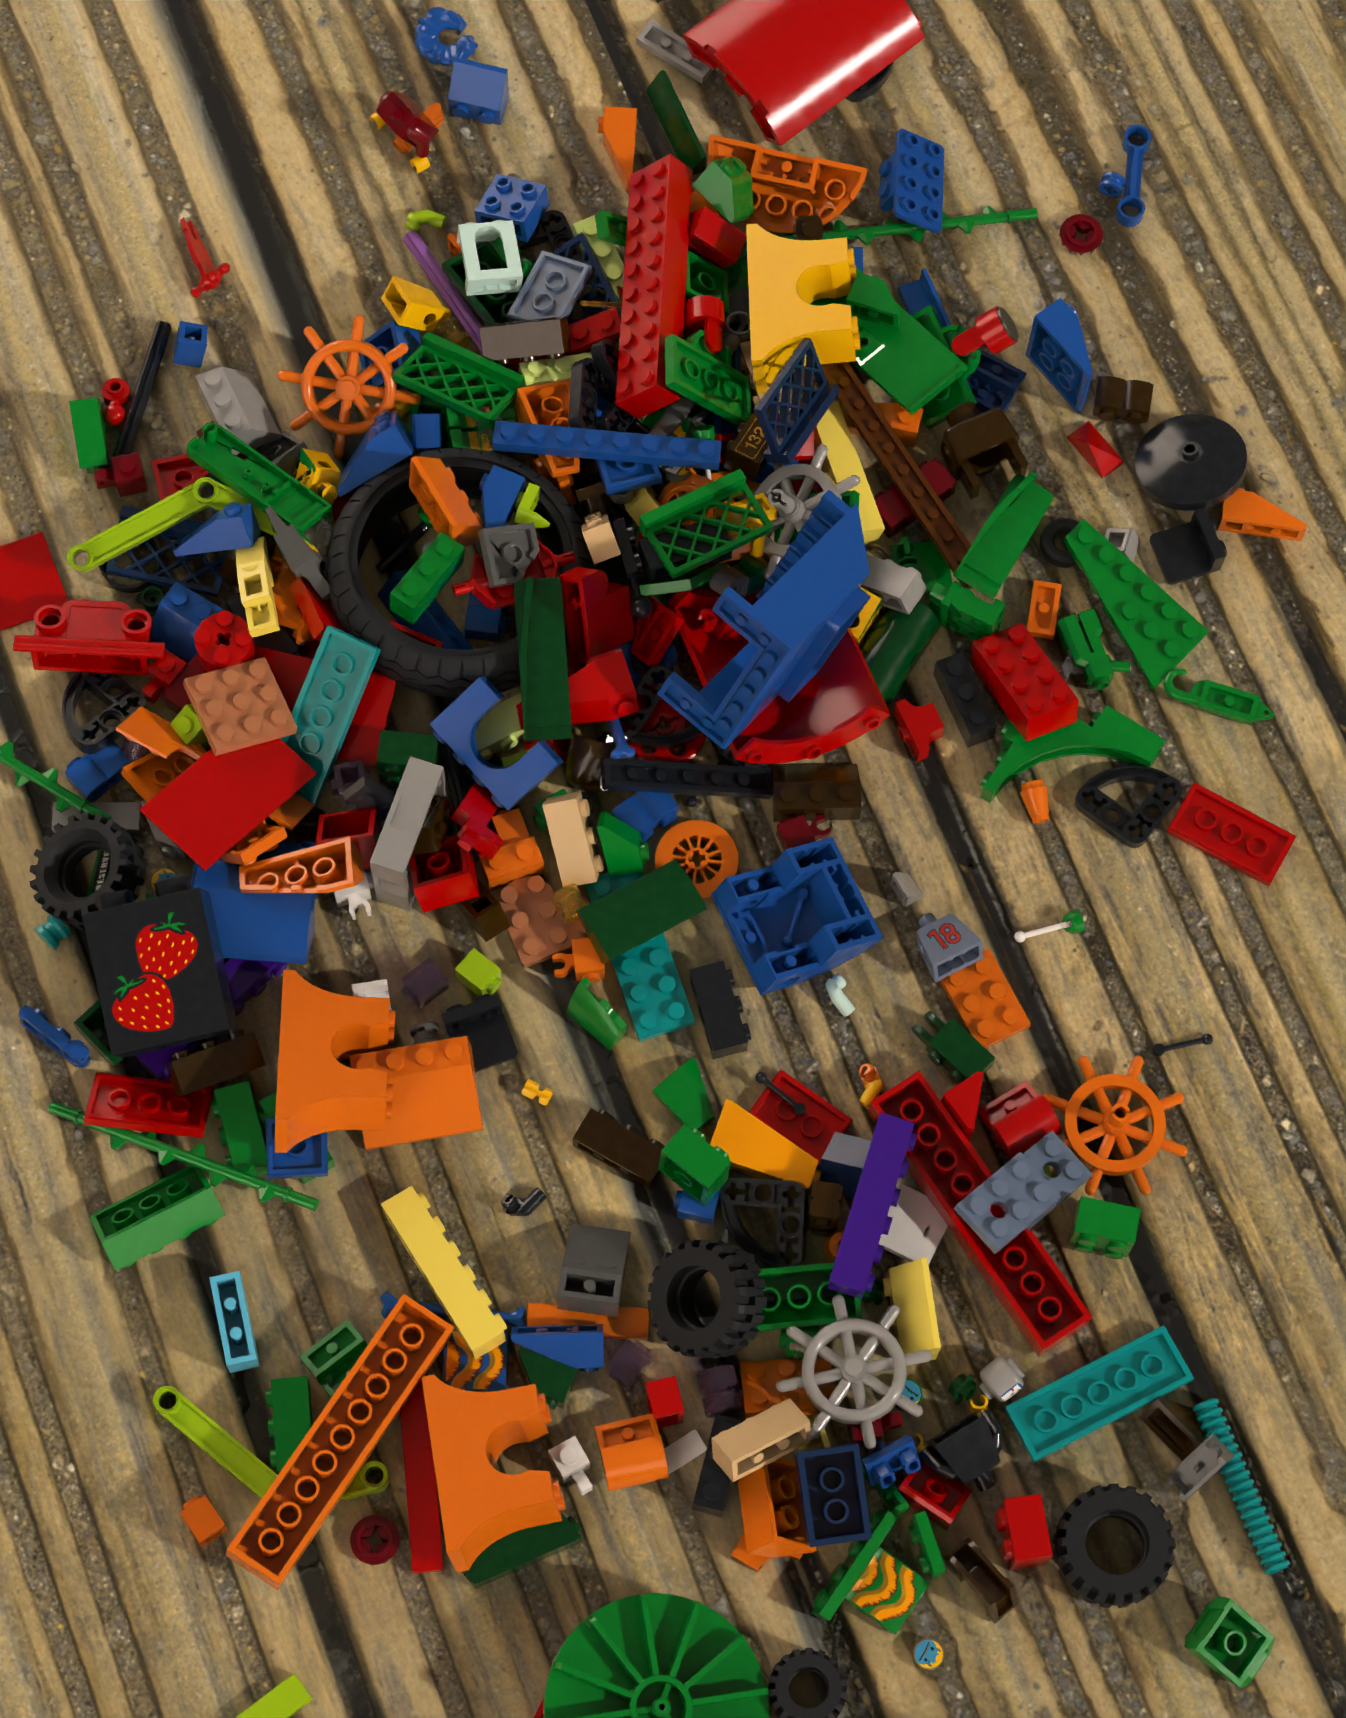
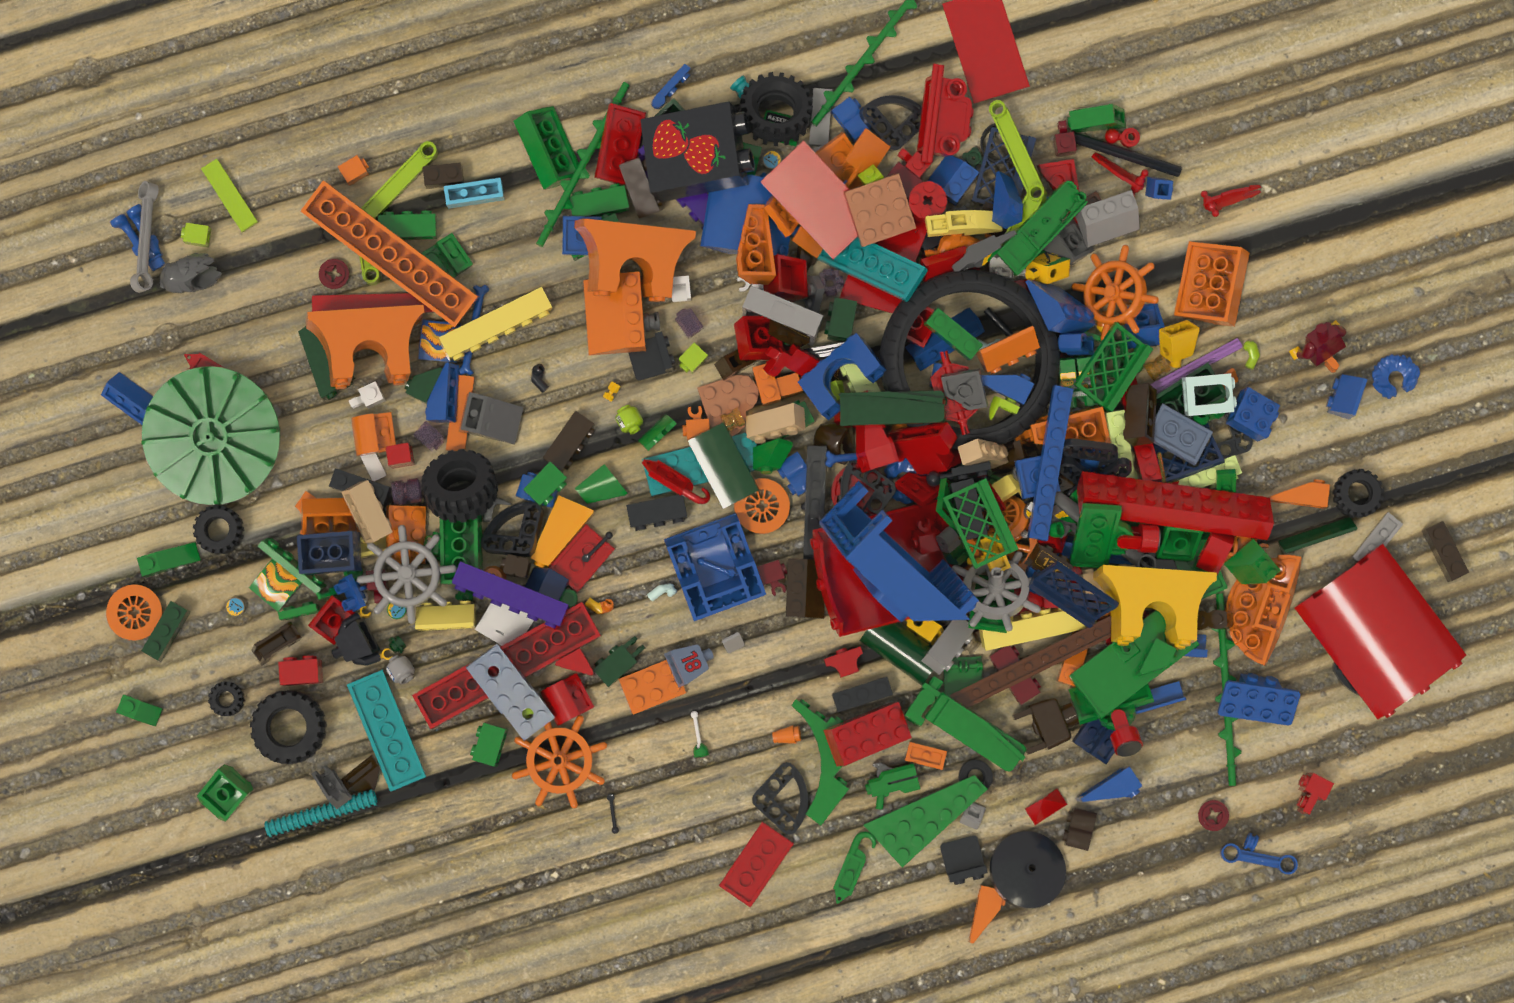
camera: 95 degrees right, 15 degrees up
none -> black tyre [208,682,245,716]
none -> dark brown brick [423,162,464,189]
none -> green tile [560,589,578,609]
none -> lime head [615,405,643,435]
none -> red plate [642,459,711,504]
none -> red piece [1091,152,1149,197]
none -> orange slope [1174,241,1250,327]
none -> red brick [1296,773,1334,815]
none -> black tyre [1332,469,1384,518]

